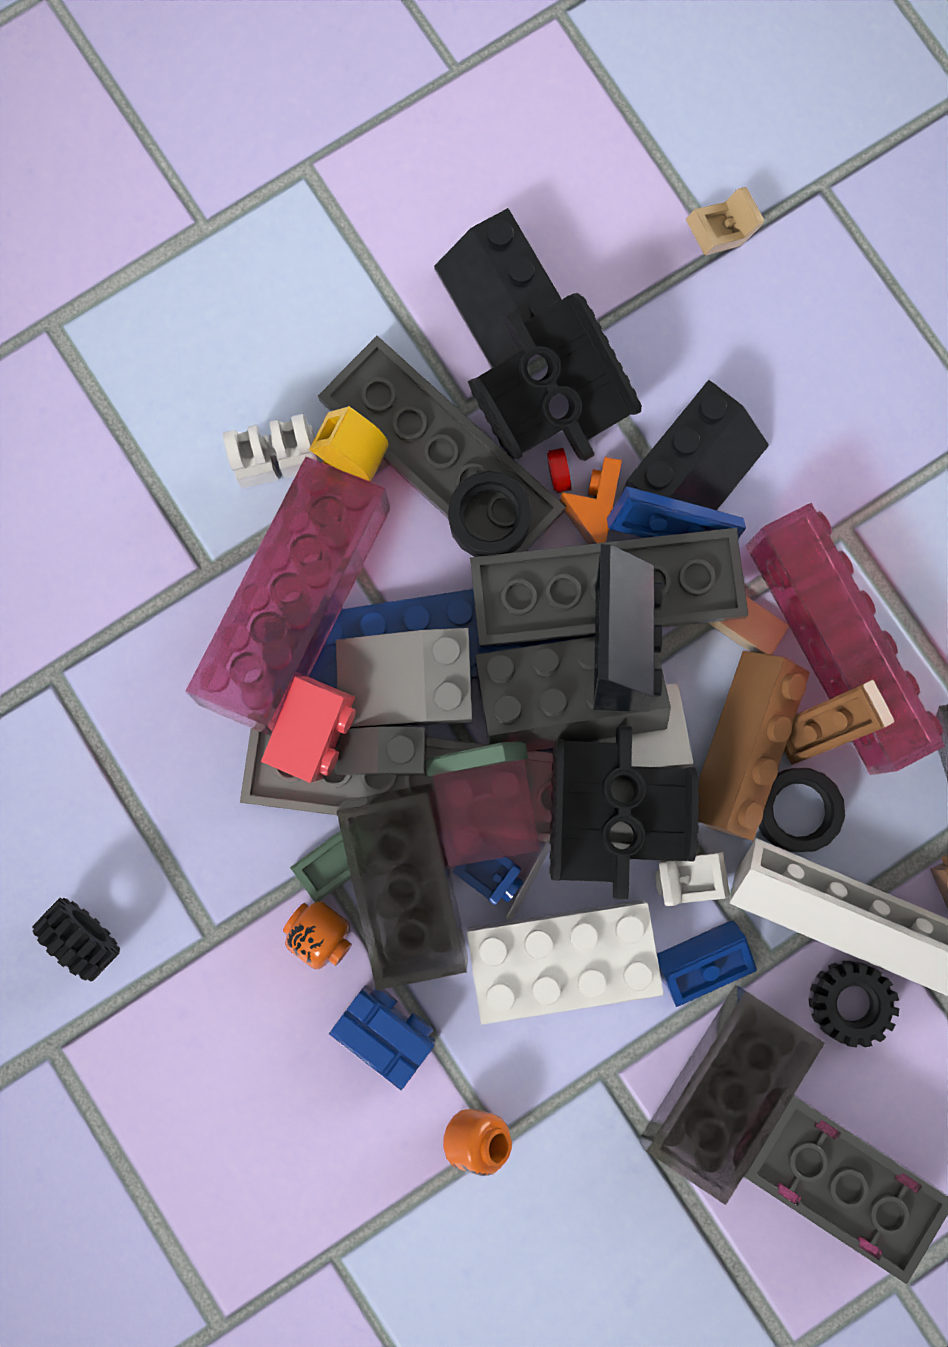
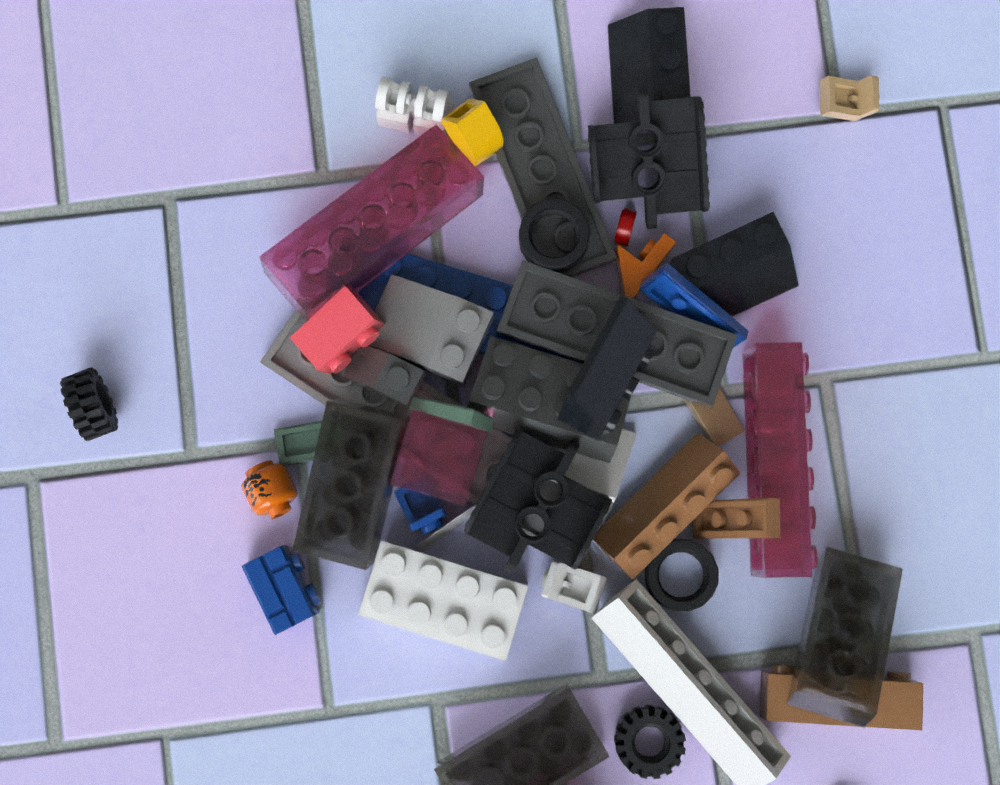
camera: 25 degrees right, 0 degrees up
orange head [443,1109,512,1176] -> none
blue slope [657,921,757,1007] -> none

